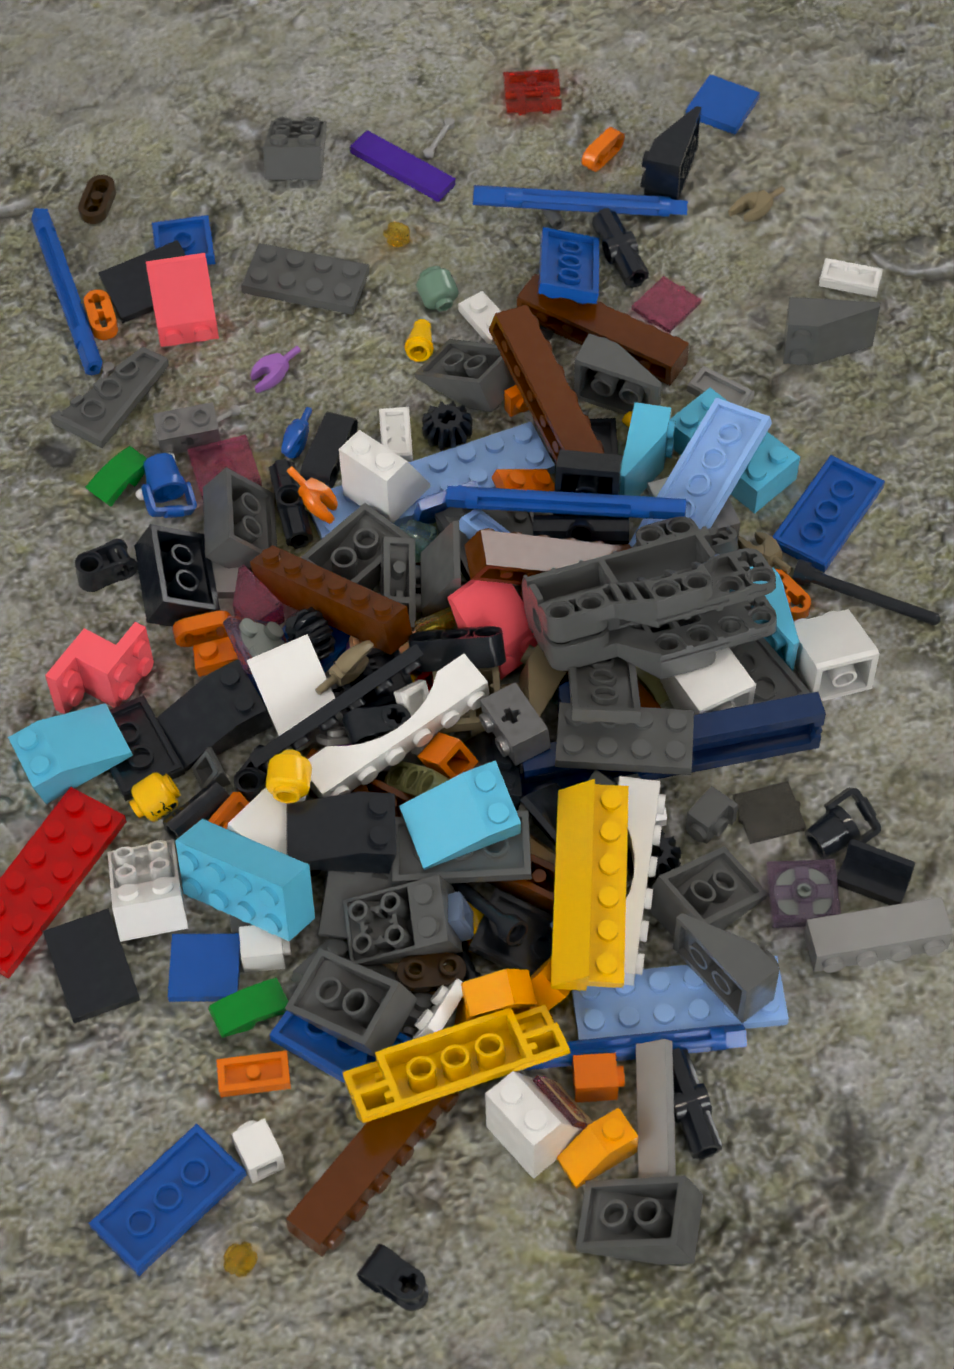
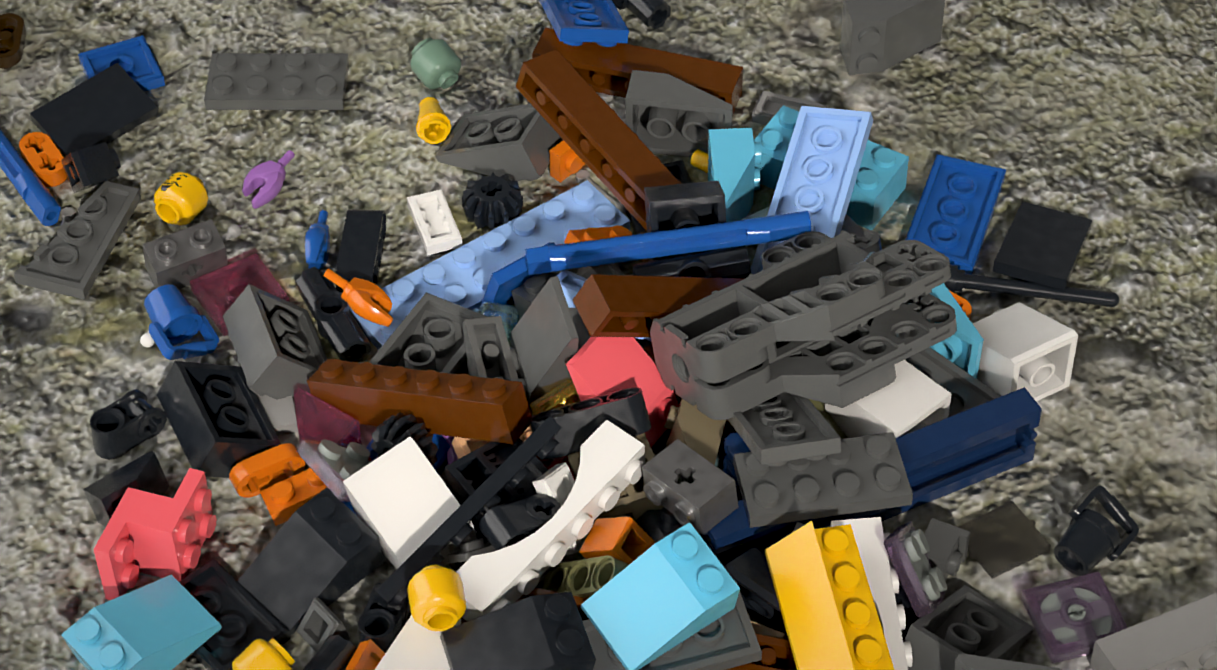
camera: 15 degrees left, 10 degrees down
green slope [85,446,147,507] -> none
coral slope [146,253,219,347] -> none
dark tan hand [315,640,374,695] -> none
white slope [339,430,430,523] -> none
clear yellow plate [383,222,410,247] -> none
white plate [458,291,501,344] -> none
clear pink piece [631,276,701,333] -> none
black panel [835,839,915,905] -> none
none -> black slope [61,142,121,193]
none -> black slope [83,451,169,527]
none -> yellow head [154,172,208,226]
none -> piece [883,521,947,618]
none -> black tile [992,201,1093,291]

